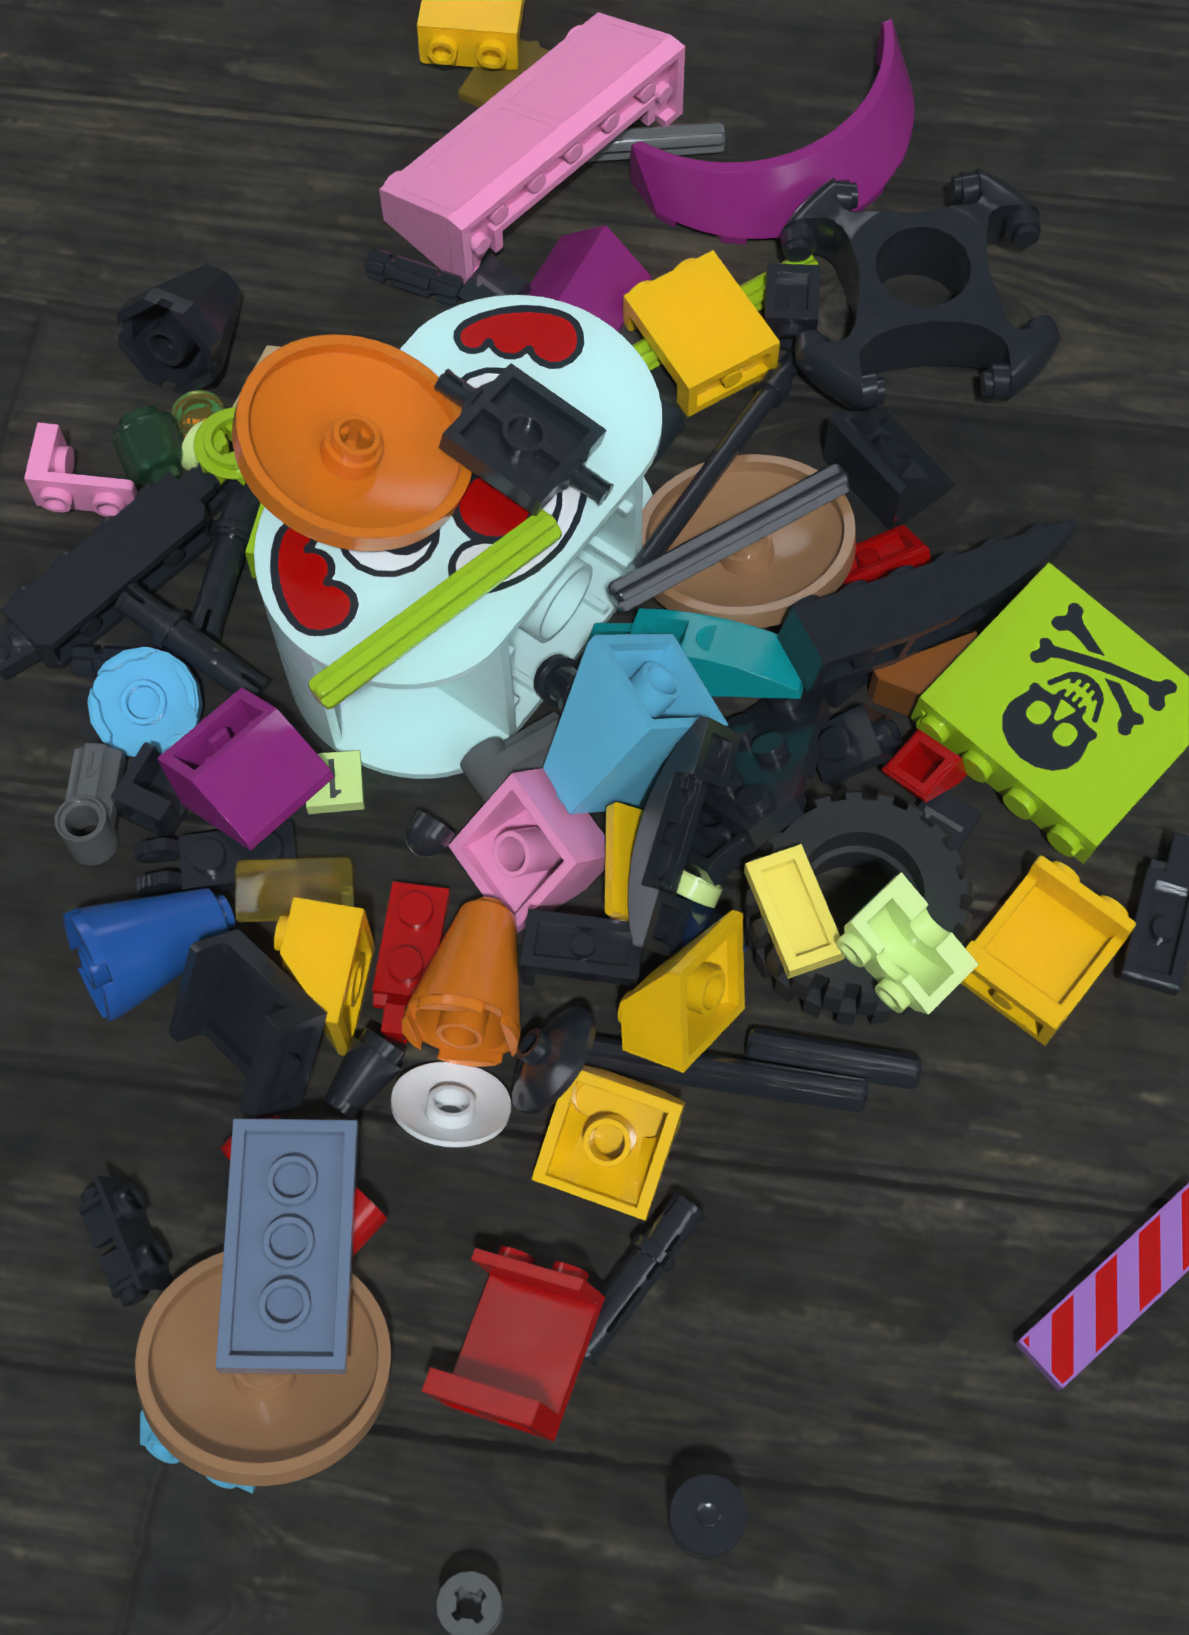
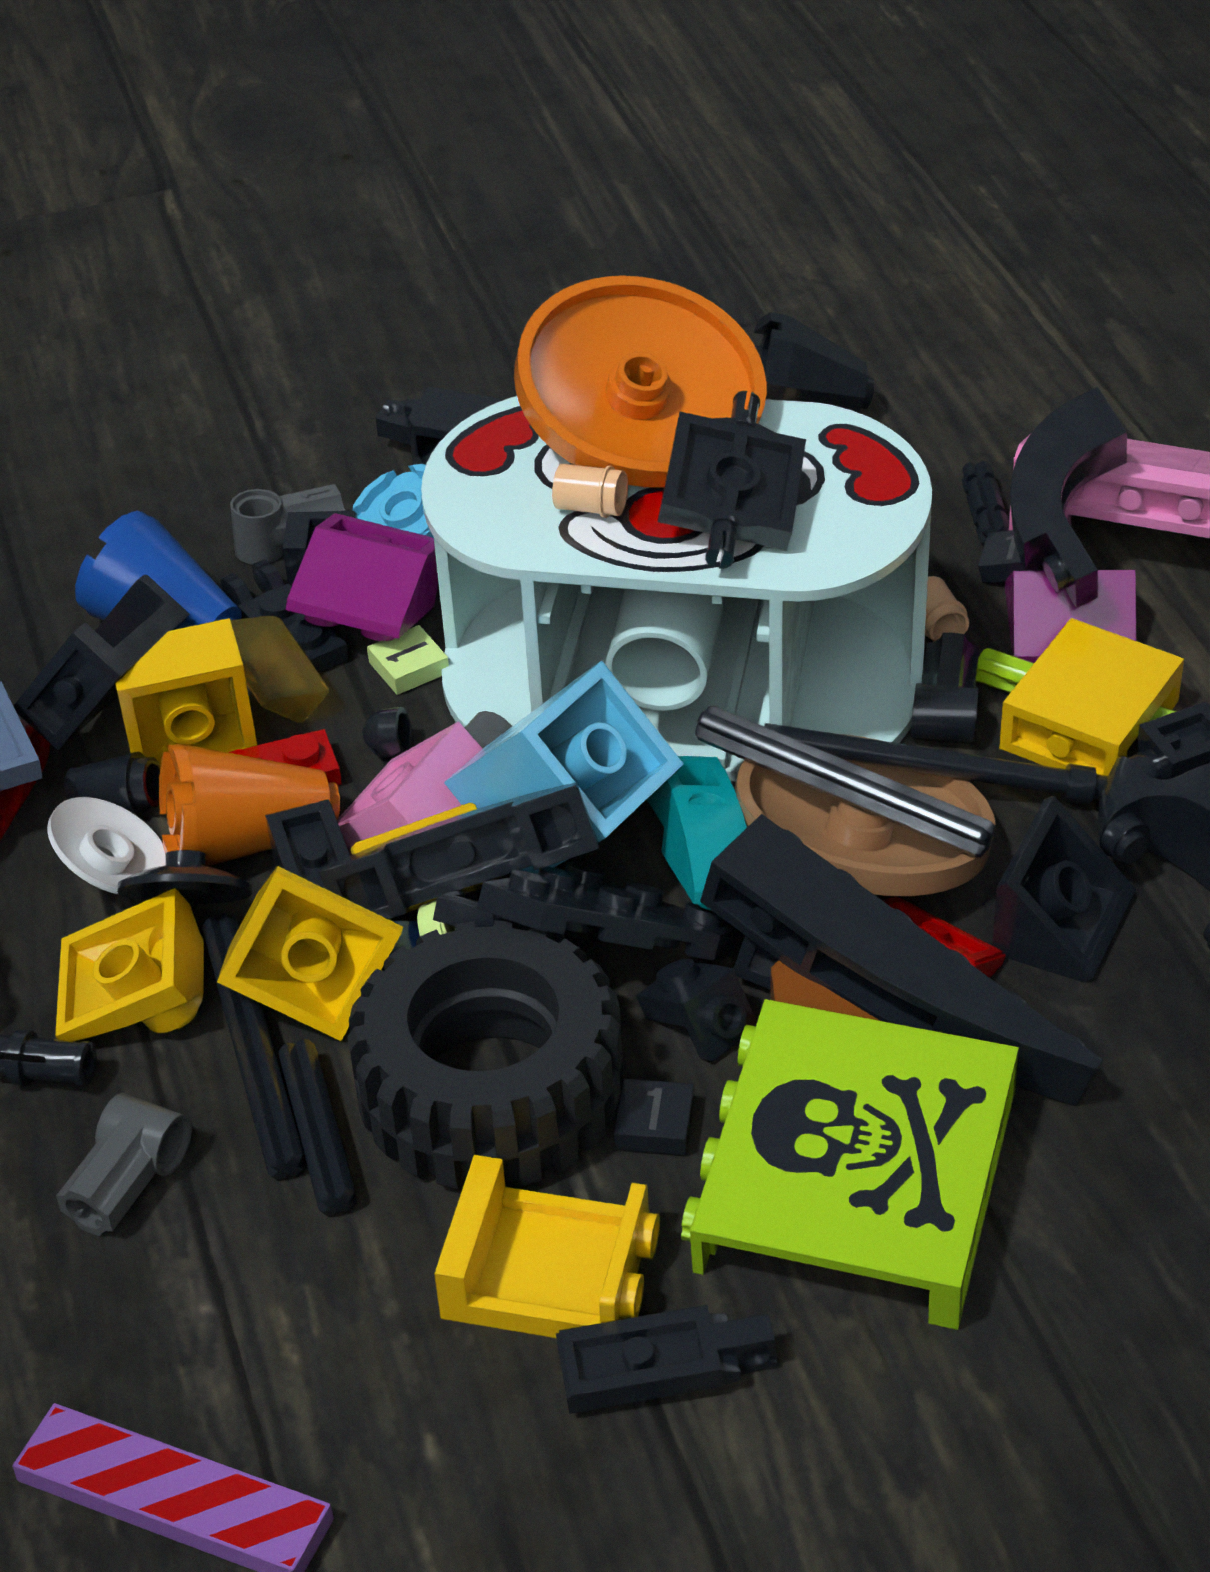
camera: 65 degrees right, 25 degrees down
lime axle [308,510,562,710] -> none
light yellow tile [744,844,845,979] -> none
yellowish green cylinder [836,872,979,1015] -> none
red slope [882,729,967,803] -> none
none -> dark grey piece [56,1093,192,1237]
none -> light nougat piece [552,464,628,518]
none -> black arch [1010,387,1127,608]

